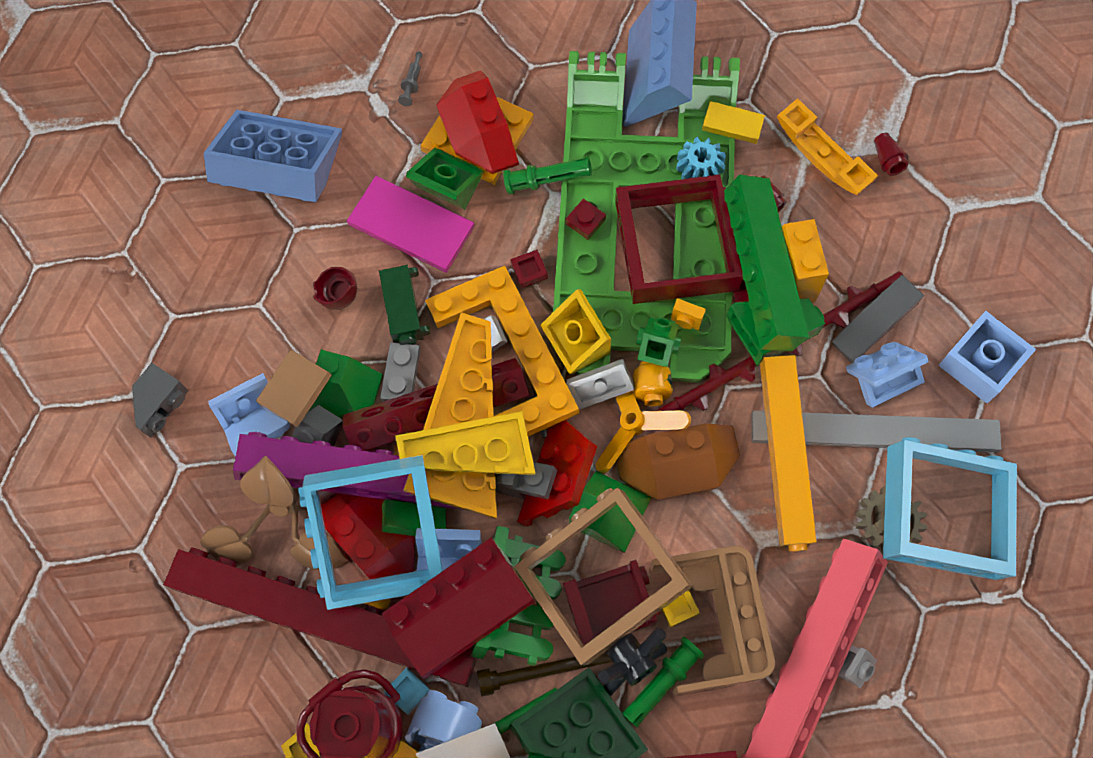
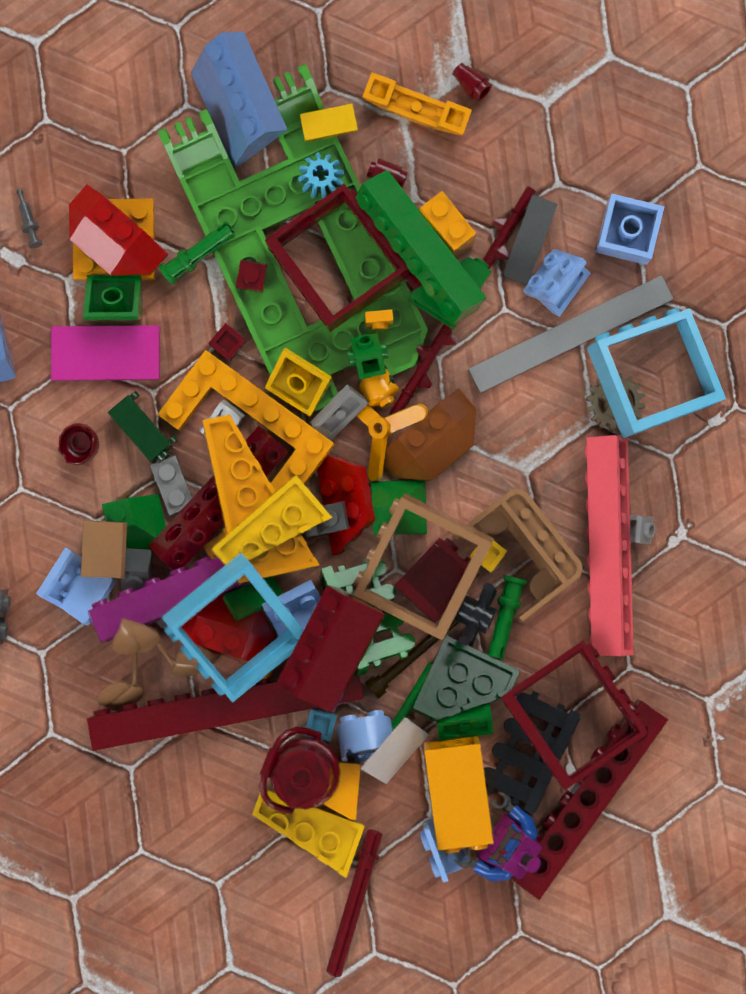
camera: 30 degrees left, 15 degrees up
light orange brick [760,355,816,552] -> none

